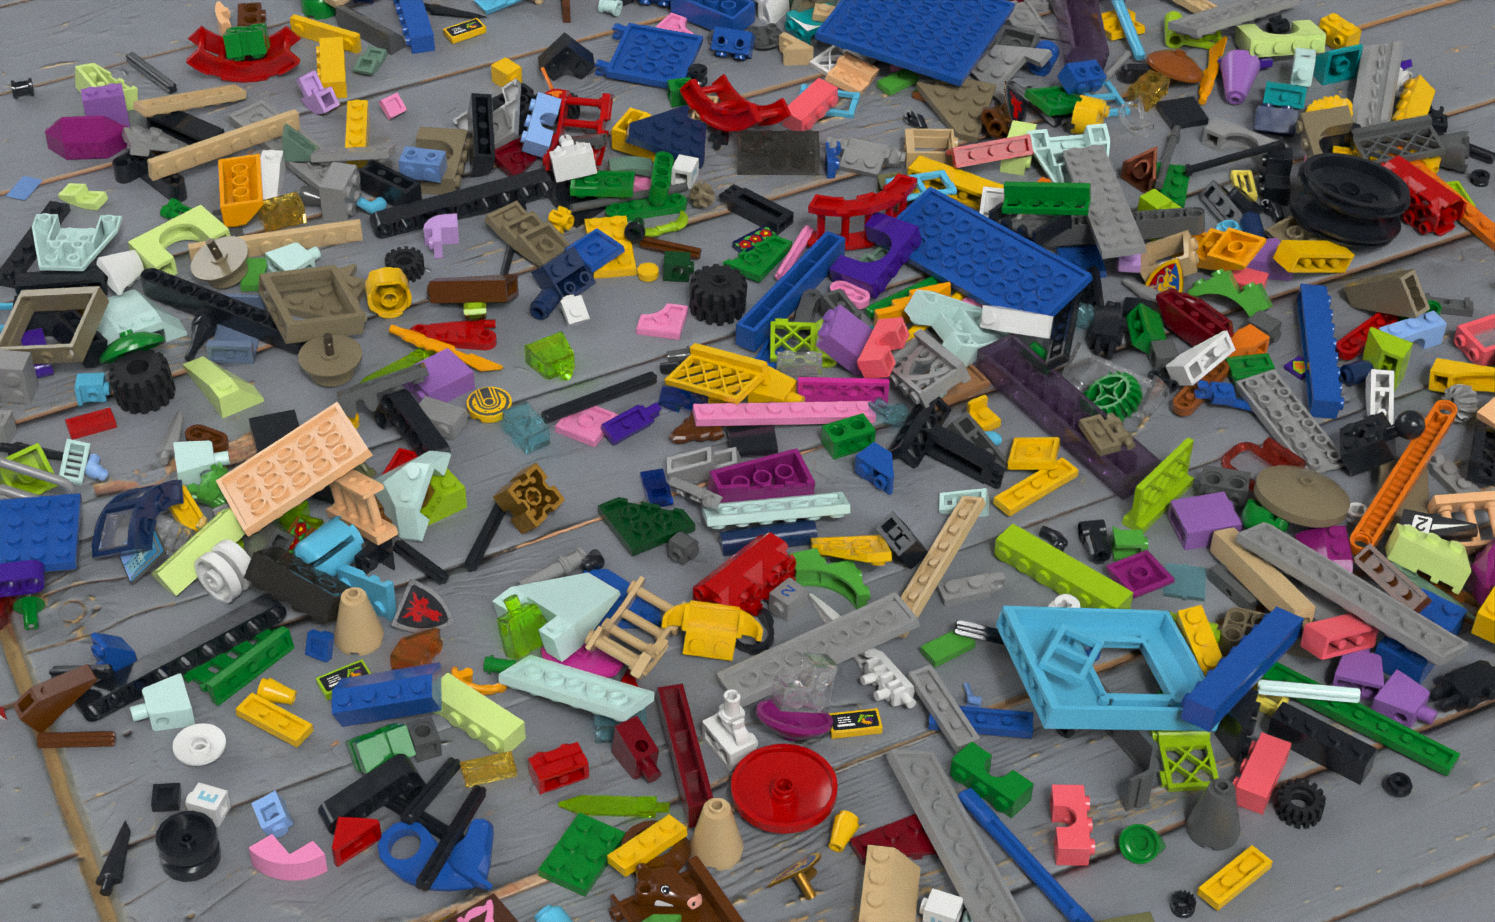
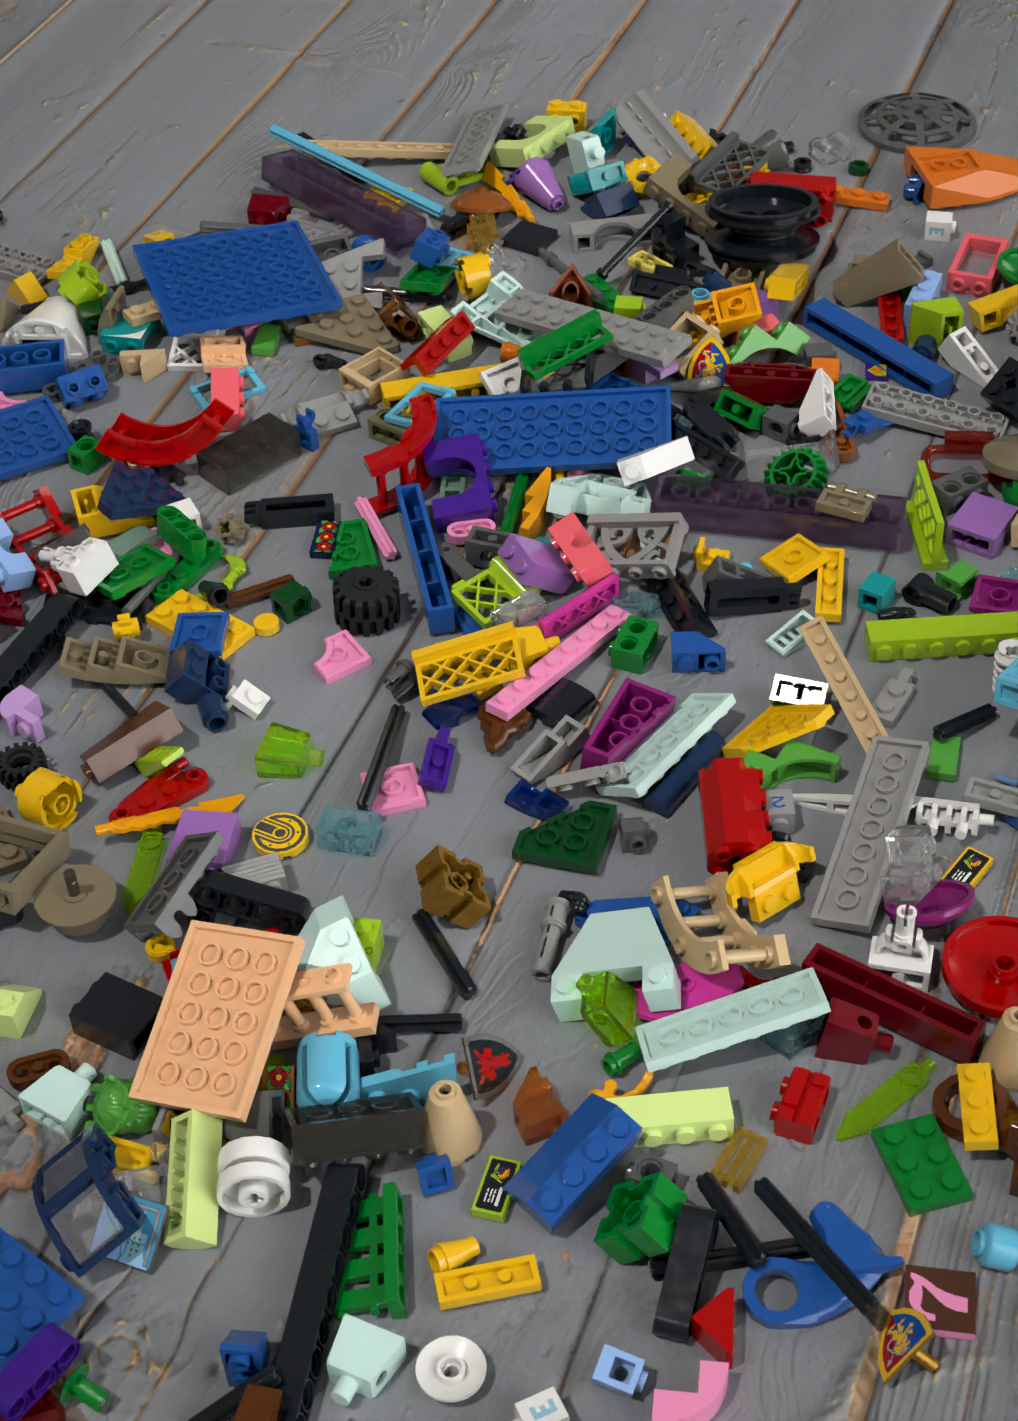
camera: 40 degrees left, 0 degrees up
none -> teal brick [857,571,896,615]

